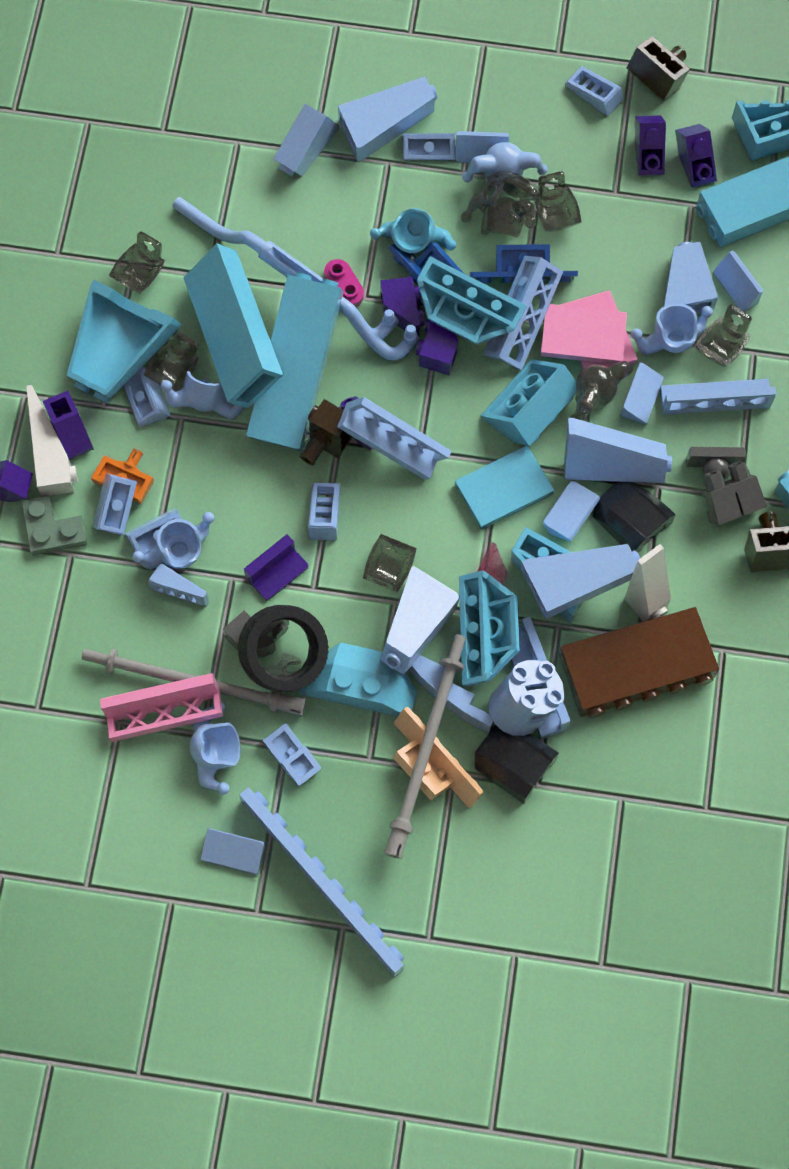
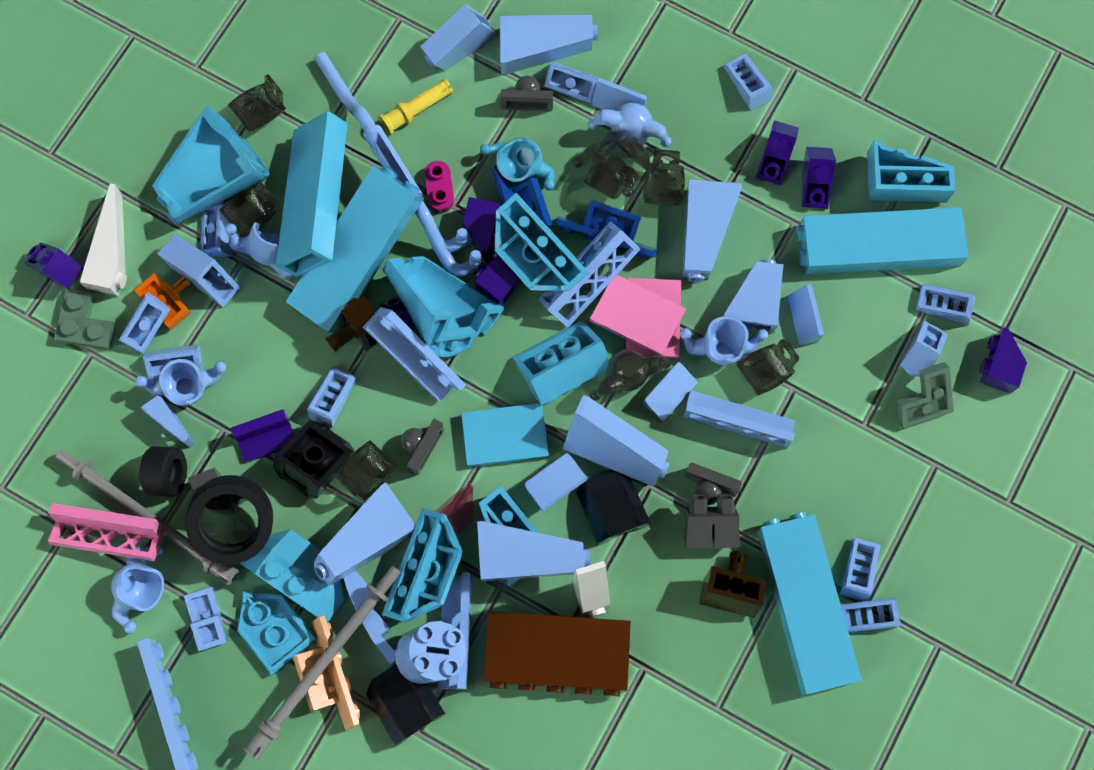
camera: 20 degrees right, 5 degrees up
dark purple slope [43,390,94,460] -> none
light blue slope [201,828,265,875] -> none
dark brown brick [626,36,690,101] -> none
none -> black tyre [139,446,187,497]
none -> light blue slope [157,234,241,307]
none -> medium azure tile [237,591,317,675]
none -> black slope [273,420,354,499]
none -> light yellow pin [378,79,453,135]
none -> medium azure cone [383,256,504,357]
none -> dark grey tile [401,419,444,475]
none -> dark grey tile [501,76,553,111]
none -> light blue slope [682,180,742,282]

